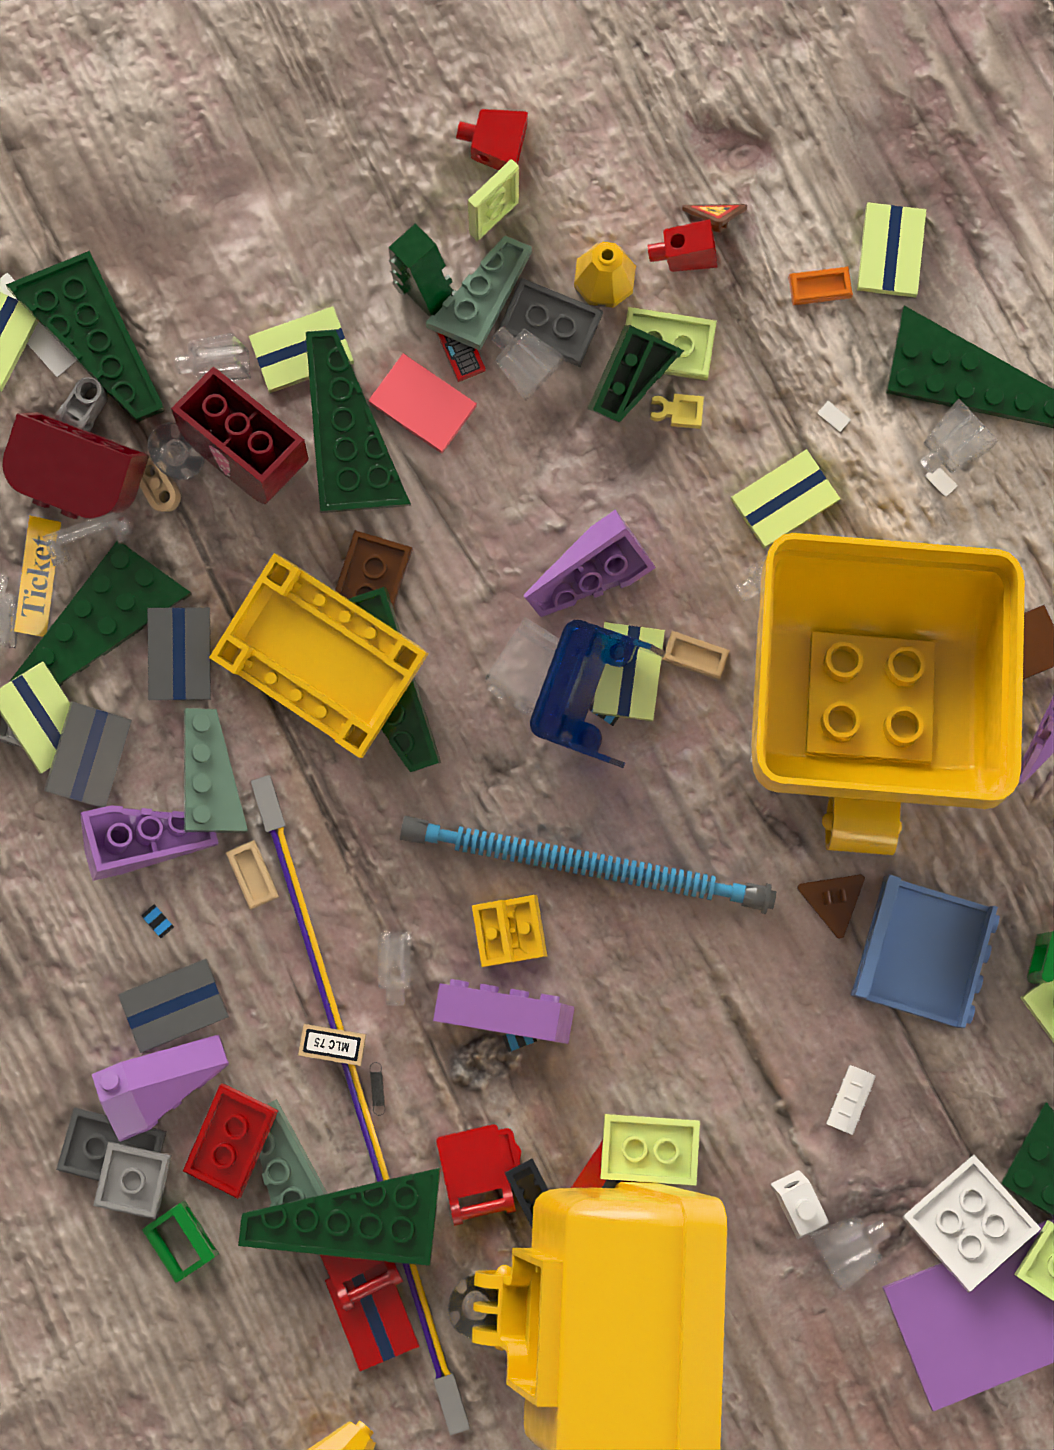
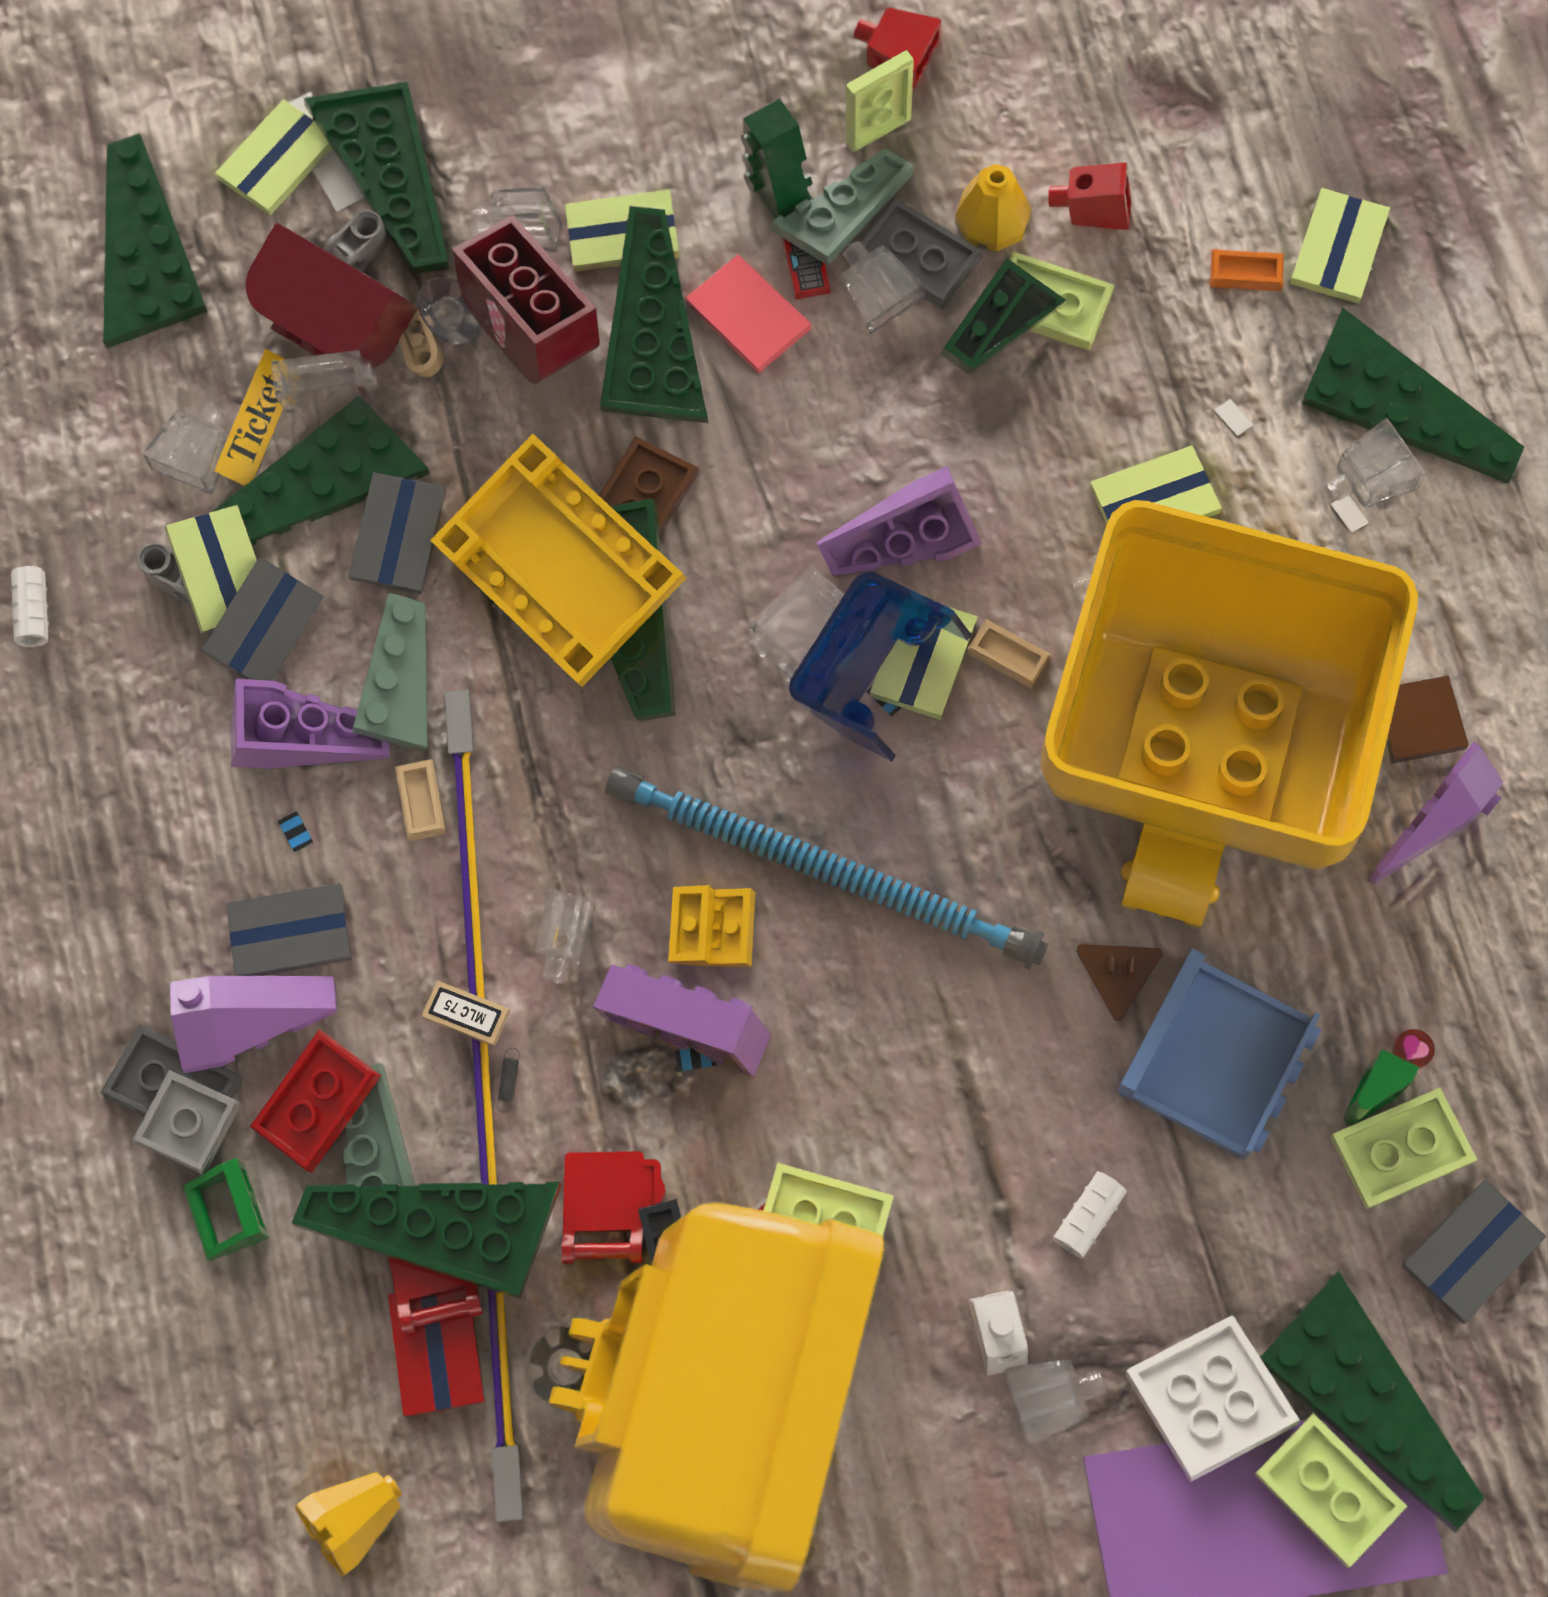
camera: 20 degrees right, 10 degrees down
light yellow plate [650,394,704,429] -> none
reddish brown piece [682,204,747,232] -> none

